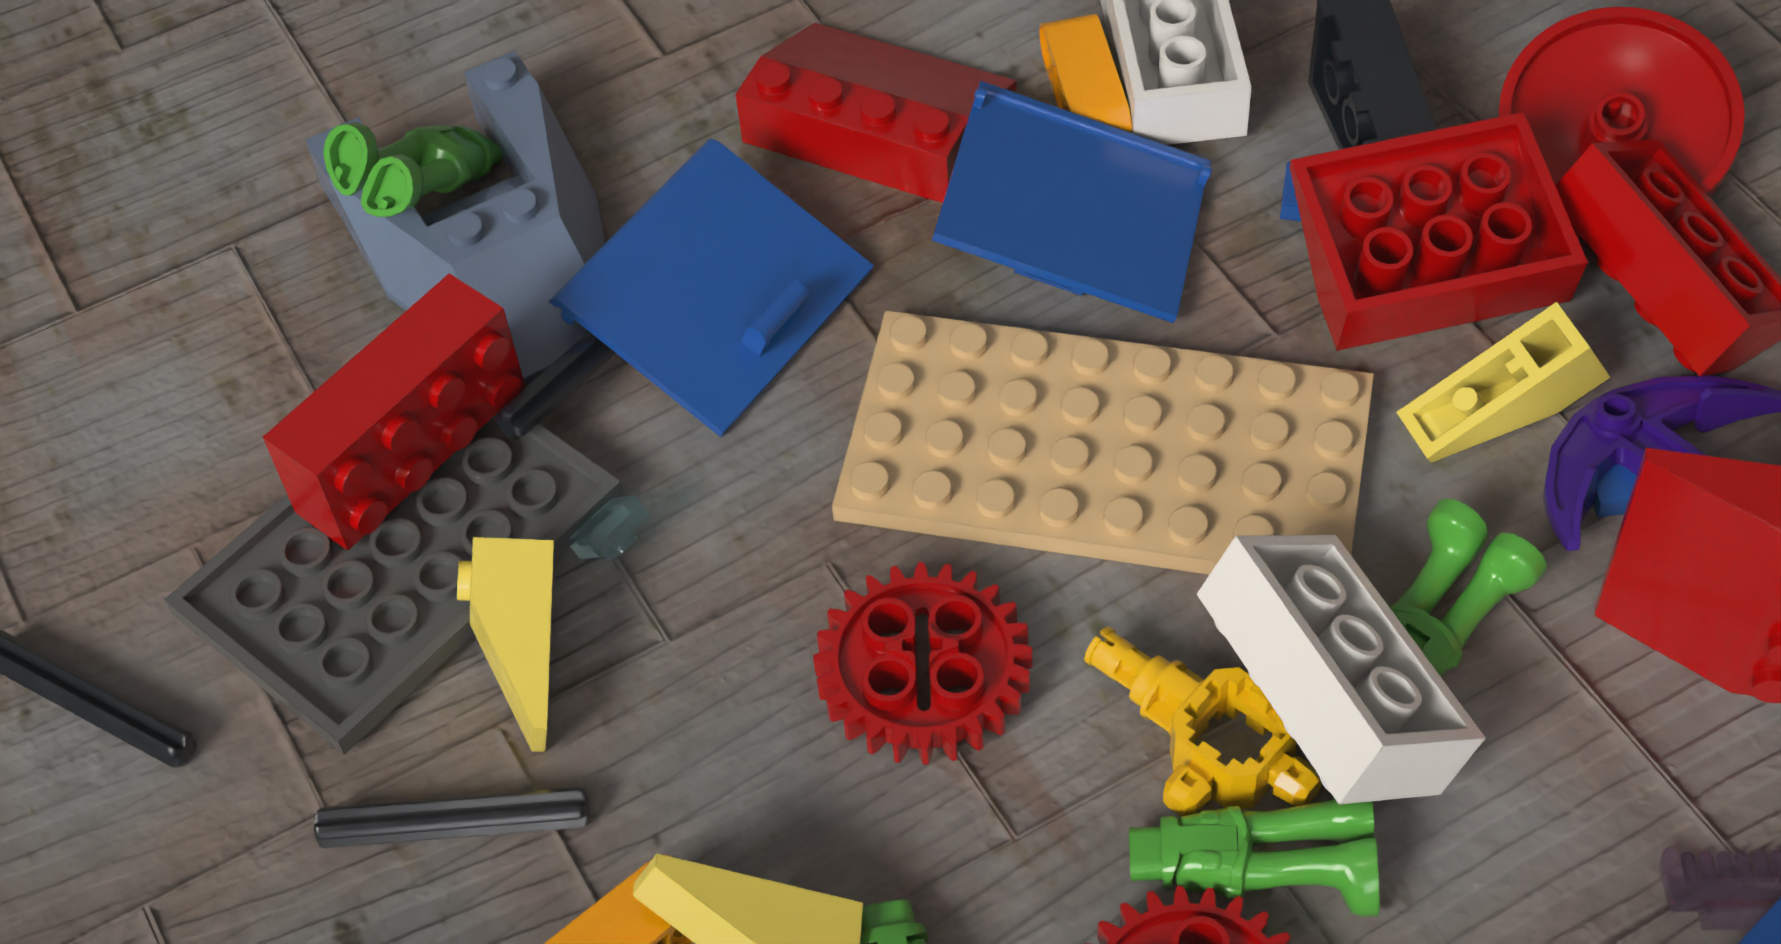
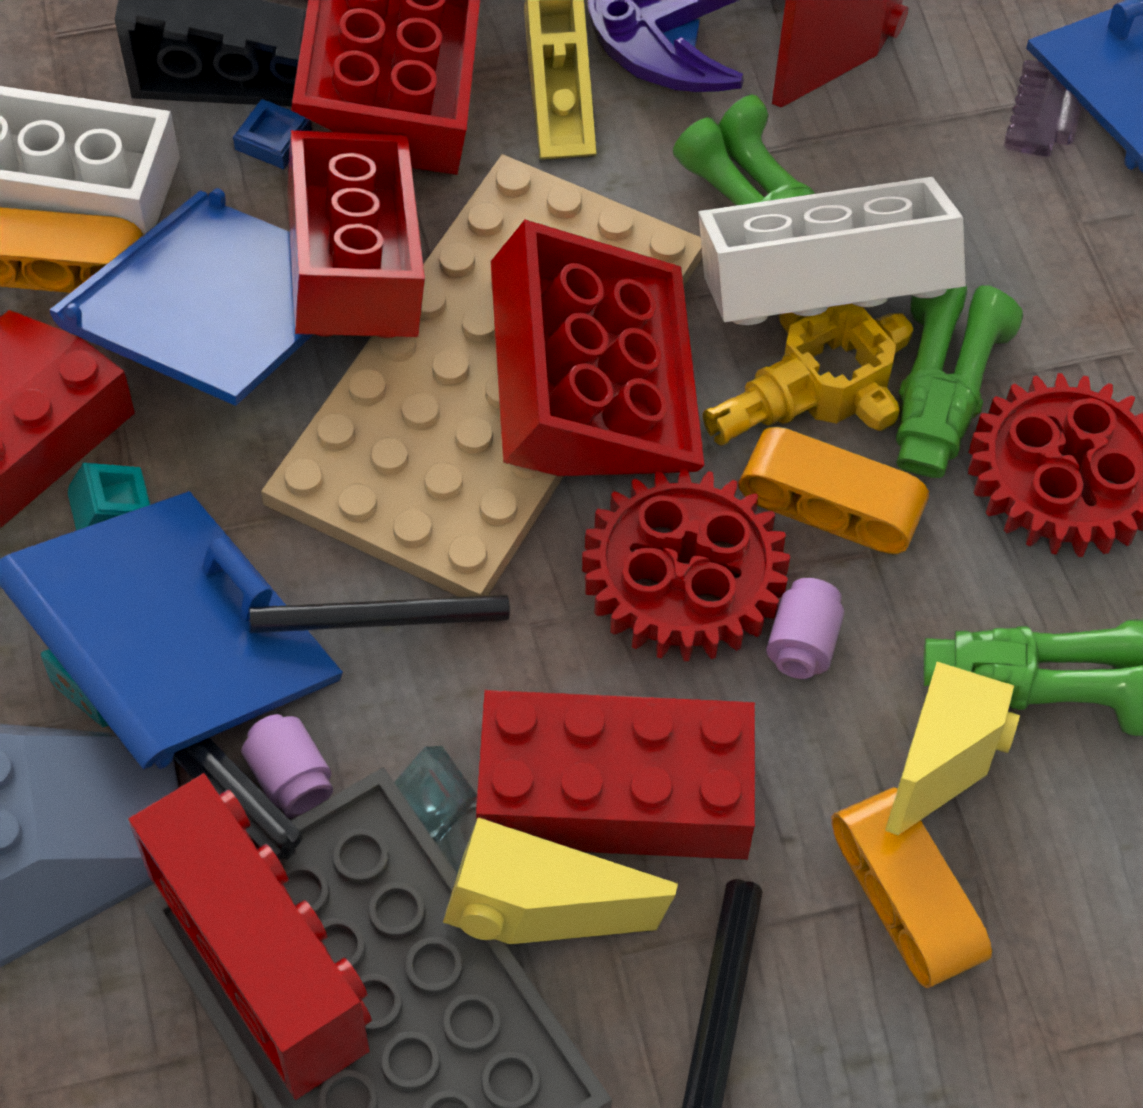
camera: 80 degrees left, 5 degrees up
none -> teal slope [68,462,150,531]
none -> lavender brick [241,714,333,818]
none -> black bar [248,595,510,633]
none -> red brick [287,130,425,338]
none -> red brick [476,690,755,860]
none -> red slope [490,219,705,476]
none -> light orange beam [738,427,929,554]
none -> lavender brick [766,578,844,679]

